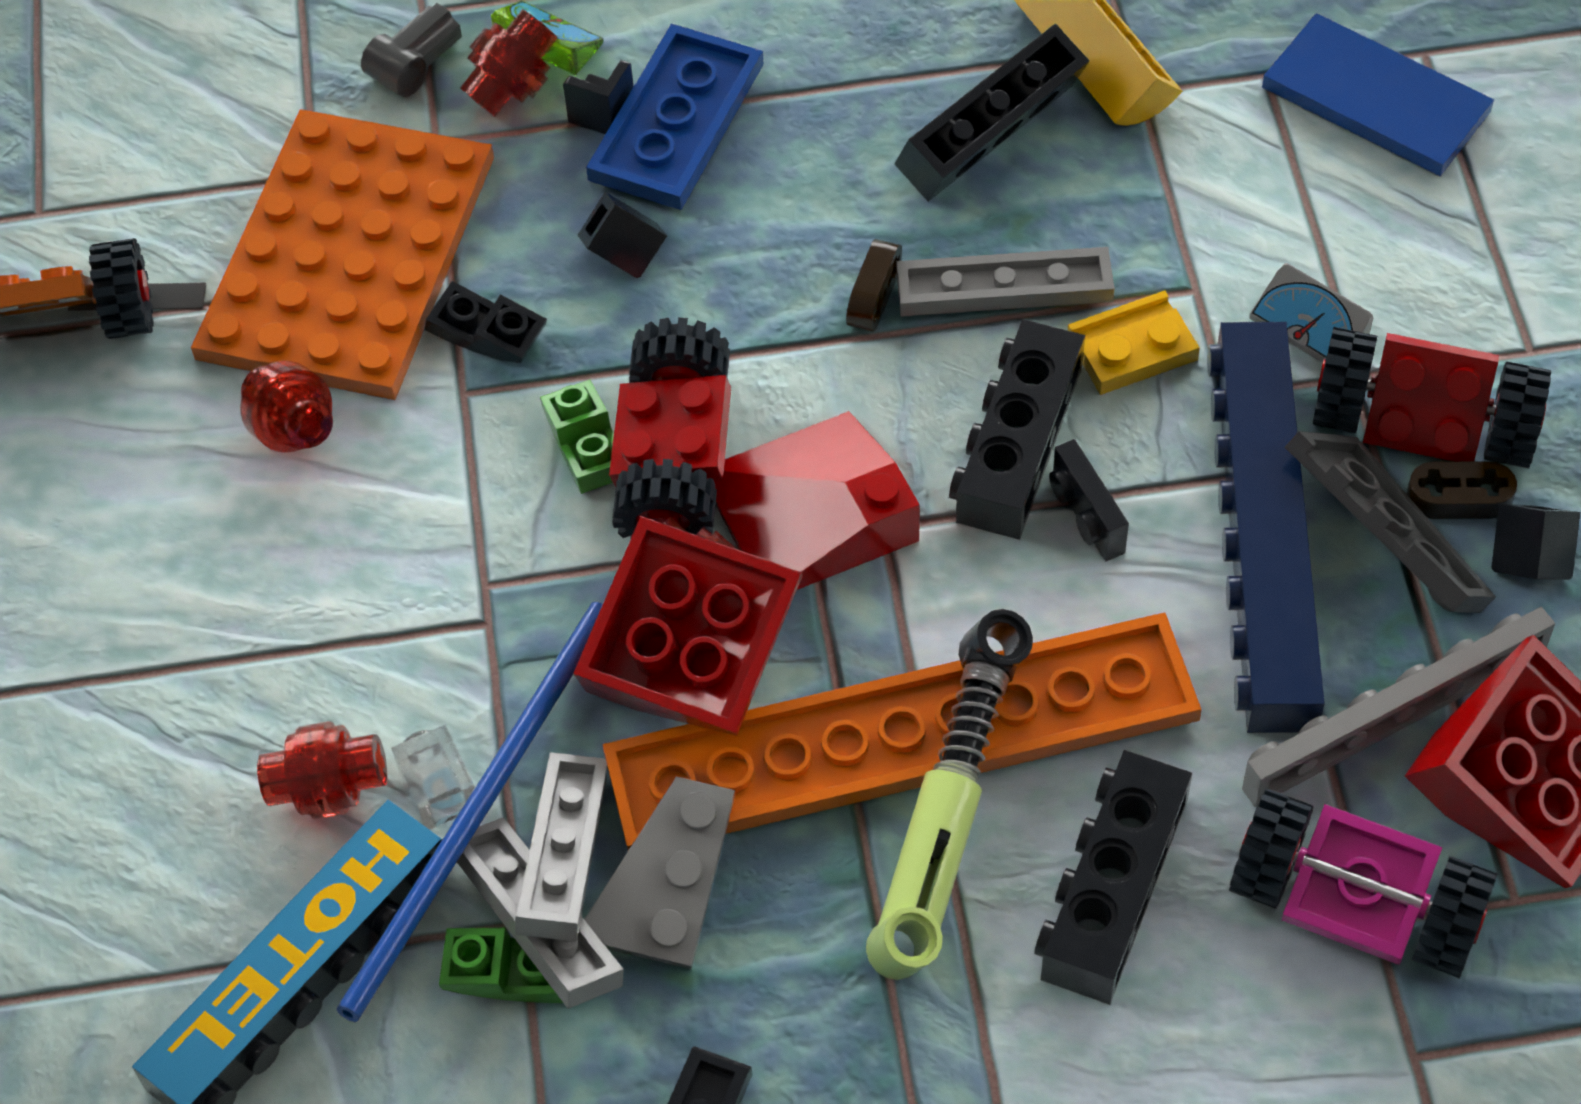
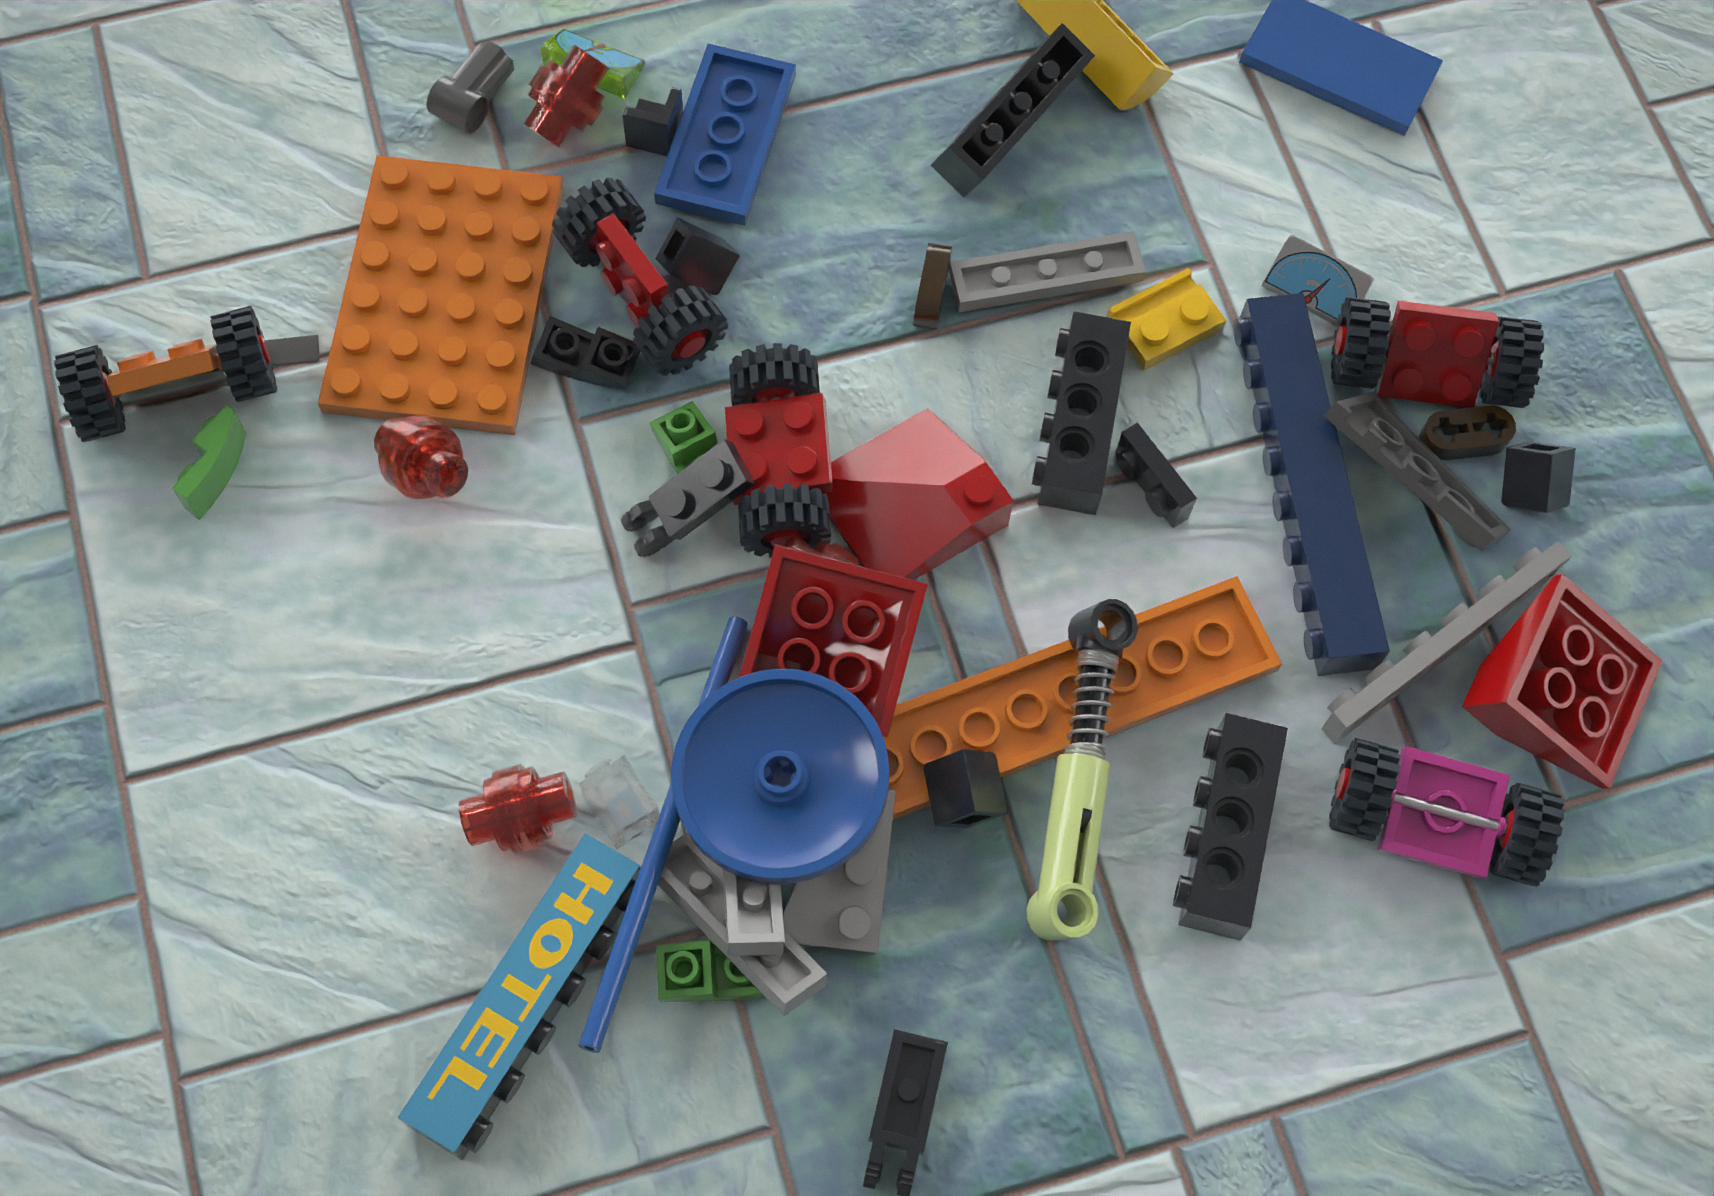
camera: 15 degrees left, 10 degrees up
none -> bright green slope [172,405,246,520]
none -> black plate [552,178,728,376]
none -> black hinge [620,439,755,558]
none -> blue dish [671,669,890,884]
none -> black panel [923,749,1008,828]

